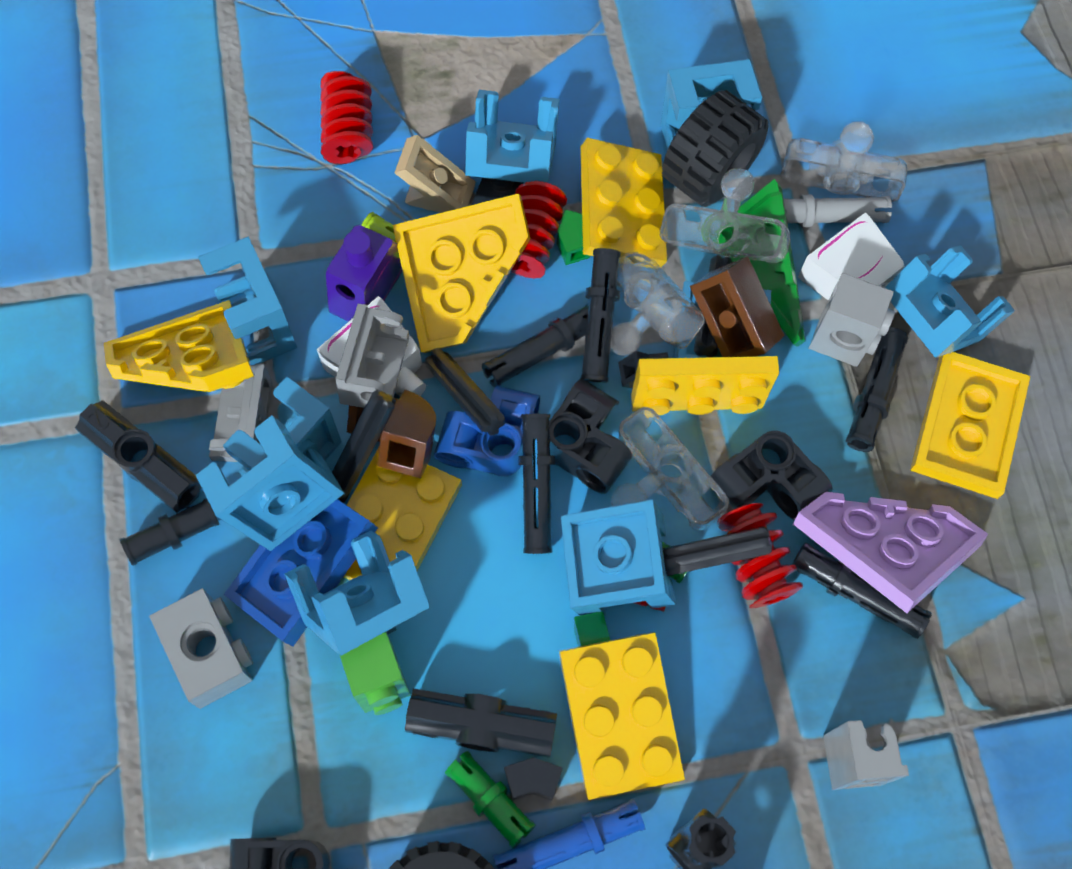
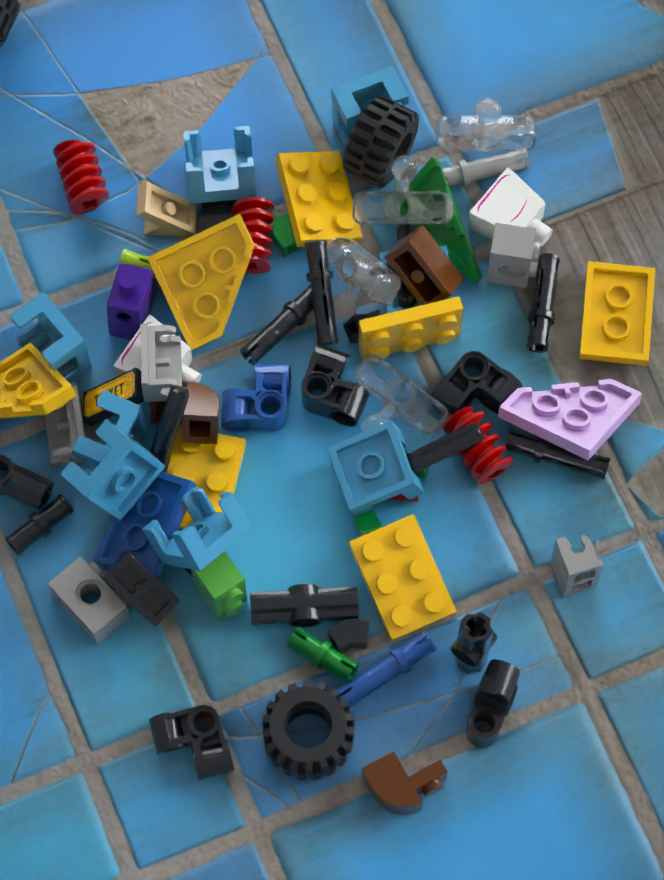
camera: 10 degrees left, 0 degrees up
black axle [425,348,505,436] -> none
black pin [518,414,555,554] -> none
dark azure panel [885,245,1015,358] -> none
none -> tile [83,367,144,426]
none -> black hinge [102,550,181,627]

